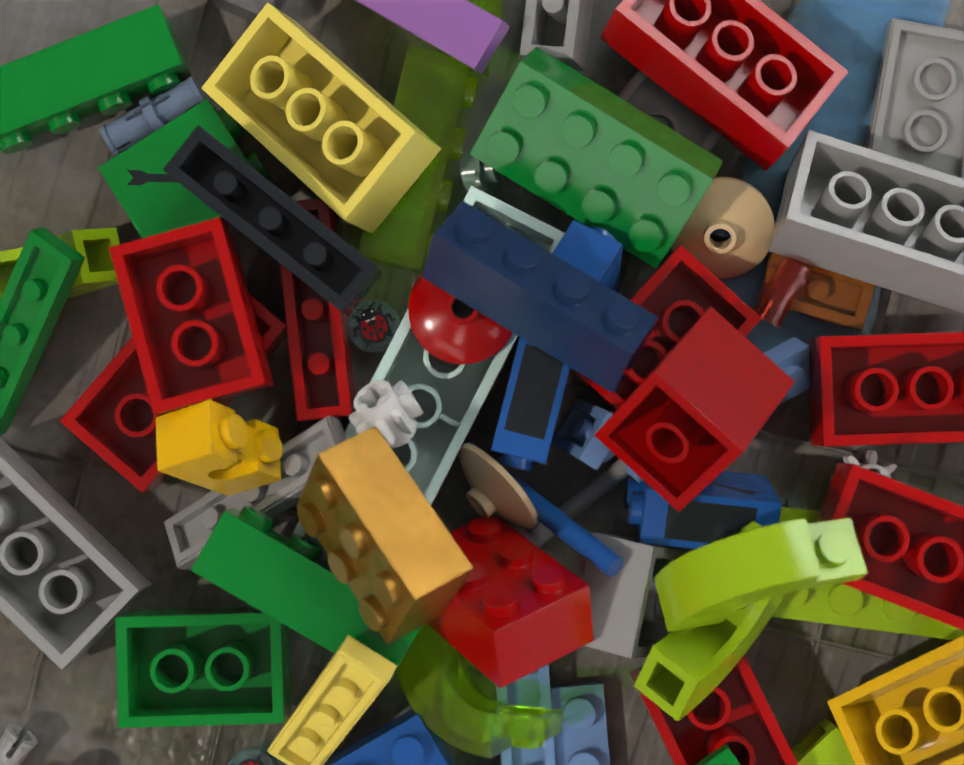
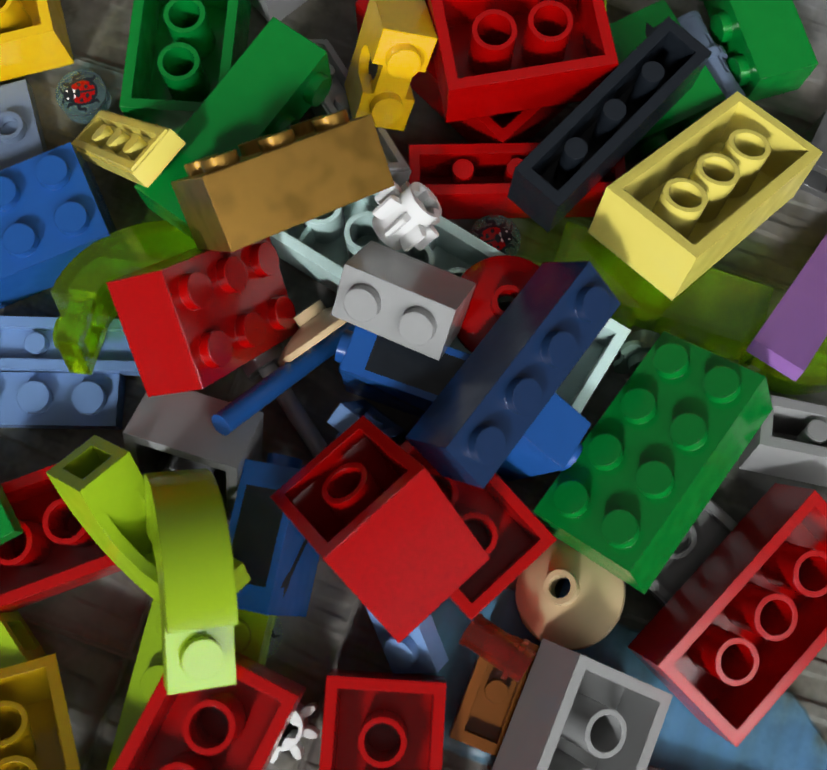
camera: 90 degrees right, 10 degrees down
none -> light grey brick [331,240,476,361]

